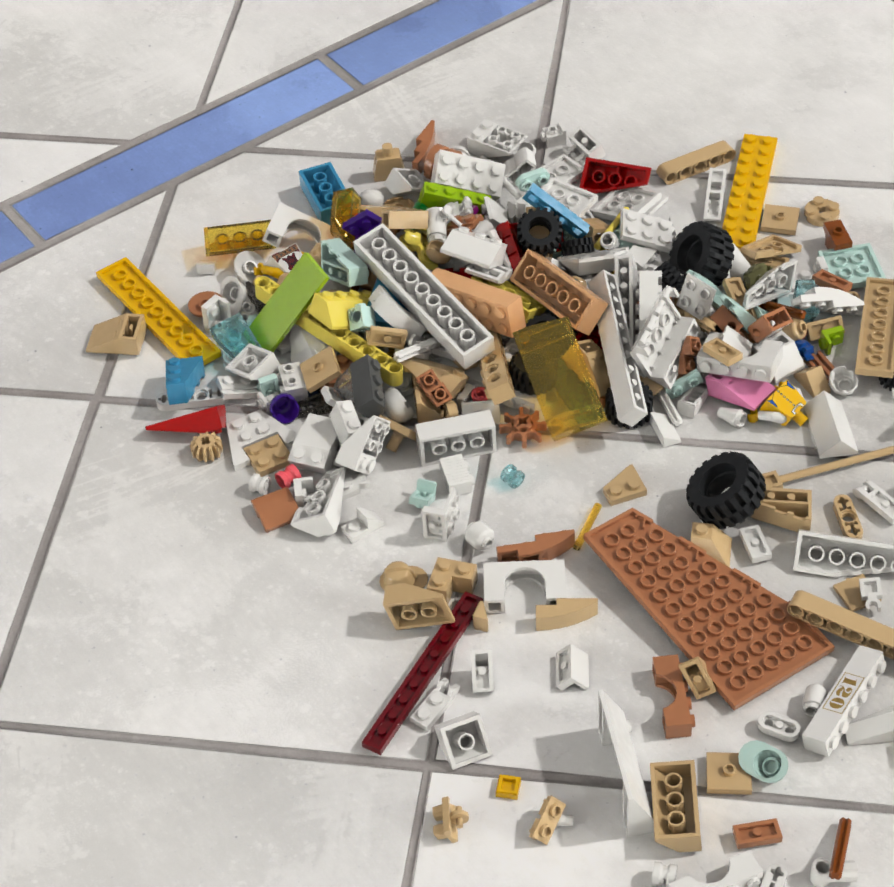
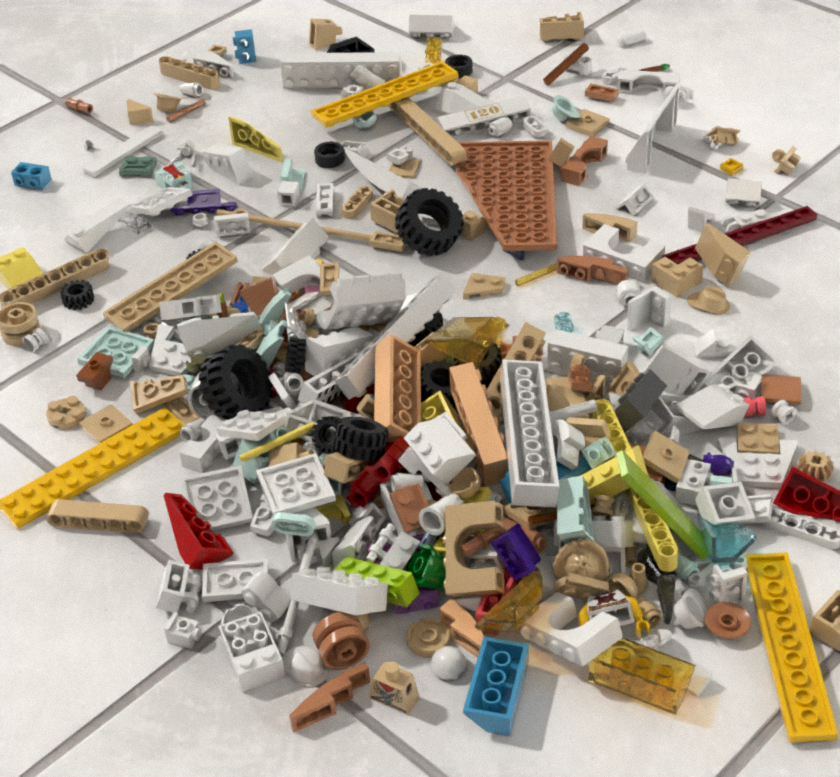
camera: 145 degrees left, 5 degrees down
dark azure wedge [166,356,205,405] -> none
white brick [329,400,362,445] -> none
white slope [384,168,428,195] -> none
white hand [440,205,462,226] -> none
tan slope [473,601,488,632] -> none
dark azure fence [522,183,590,239] -> none
white cone [600,231,620,249] -> none
tan slope [650,760,702,852] -> none
white slope [703,168,727,222] -> none
nougat plate [811,269,853,292] -> none
white hair [829,366,858,396] -> none

